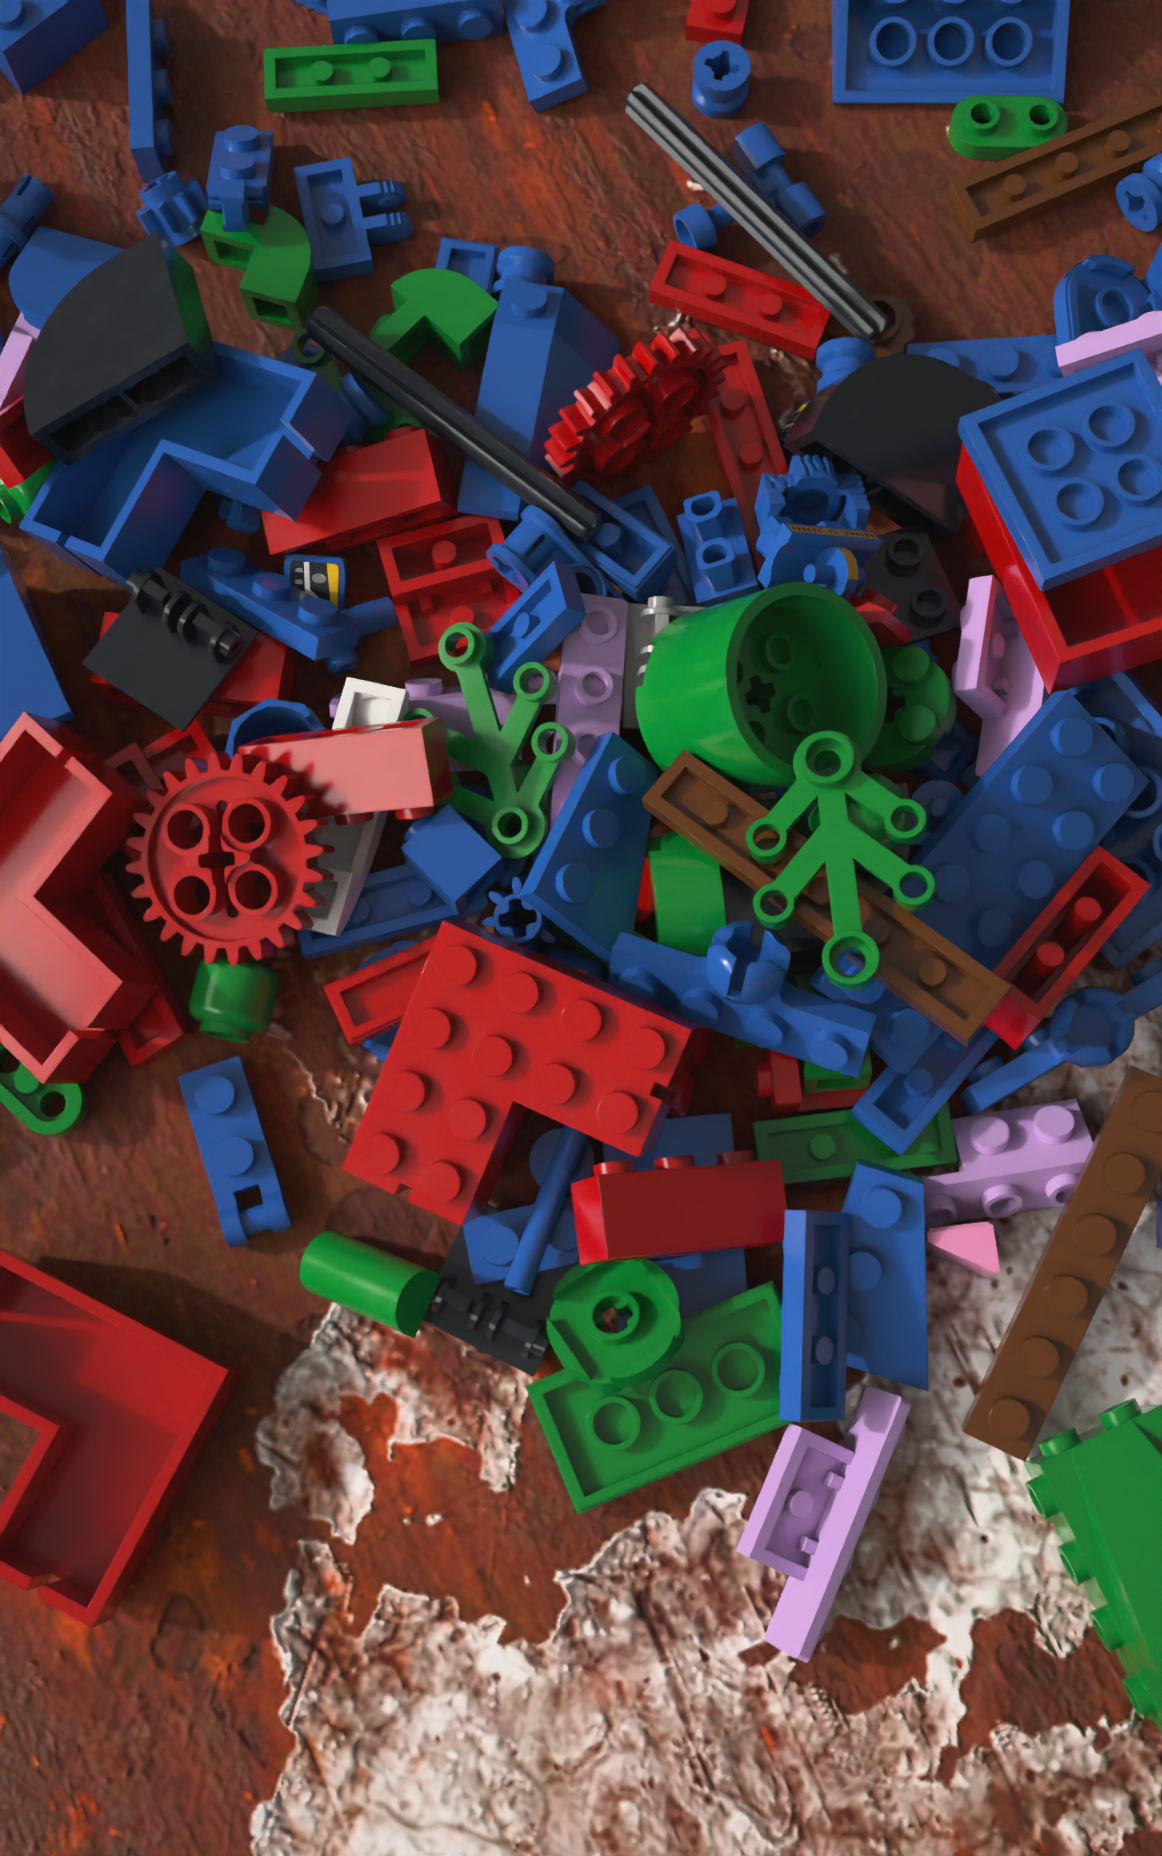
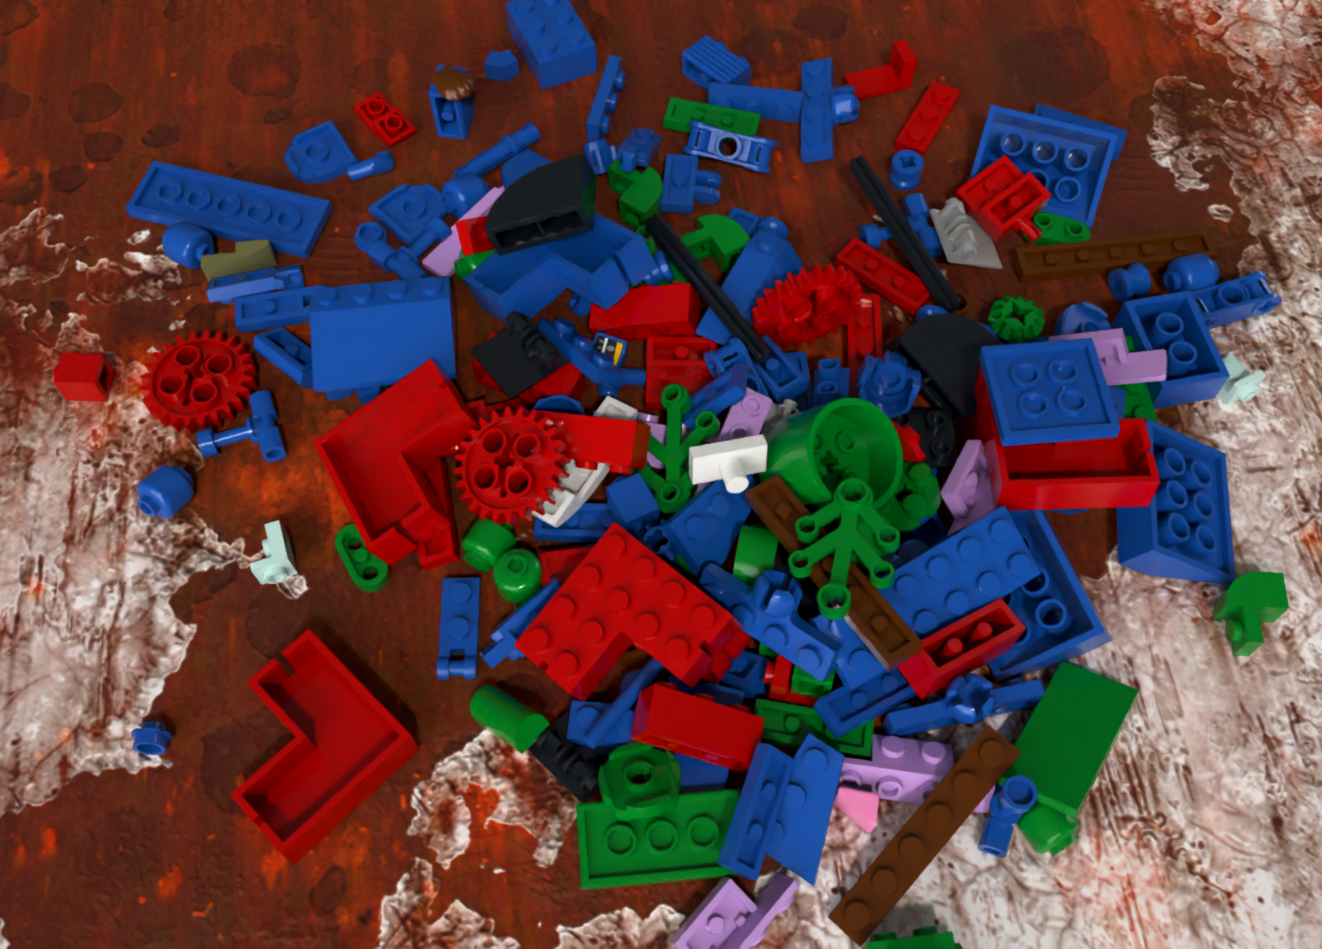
camera: 15 degrees right, 15 degrees down
blue hips [756,515,883,601] -> none
none -> blue hinge [480,577,562,669]
none -> green head [493,548,542,604]
none -> blue piece [683,120,778,173]
none -> white tile [689,434,768,493]
none -> blue slope [721,650,770,702]
none -> light grey hinge [929,198,1003,270]
none -> red plate [953,155,1052,243]
none -> green gear [989,294,1045,343]

